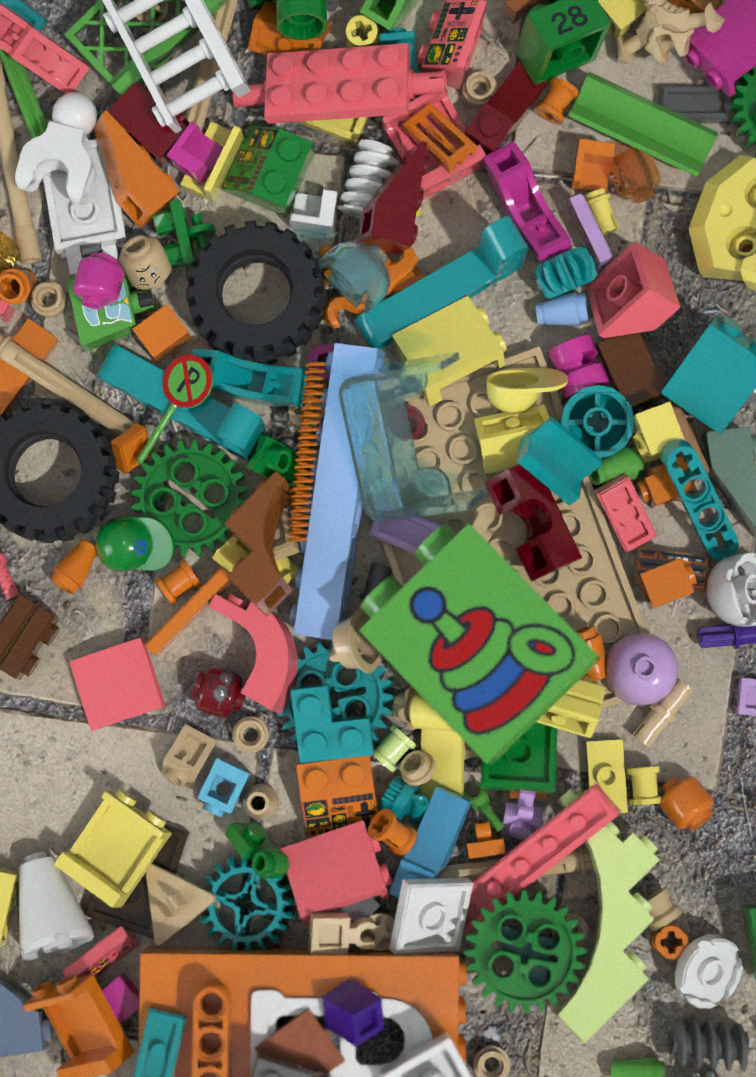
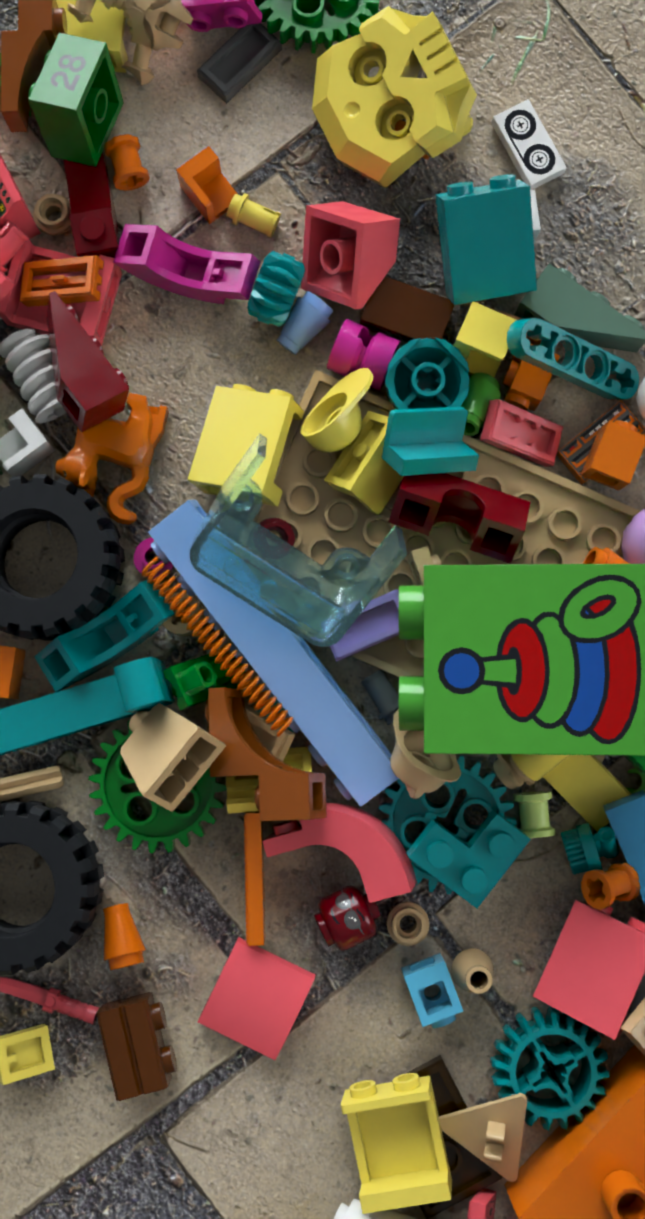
camera: 50 degrees left, 0 degrees up
green cap [95,515,175,572] -> none
orange tile [111,423,151,474] -> none
piece [136,355,213,464] -> none
orange bush [154,559,202,606] -> none
tan bracket [161,724,217,789] -> none
green plate [225,823,289,879] -> none
orange slope [296,755,378,837] -> none
clear light blue cylinder [318,240,390,314] -> none
teal beam [354,216,529,349] -> none
tan plate [400,750,436,786] -> none
lavender tile [566,193,612,270] -> none
bright green panel [568,72,719,176] -> none
clear orange head [609,147,662,204] -> none
none -> tan torso [120,703,226,812]

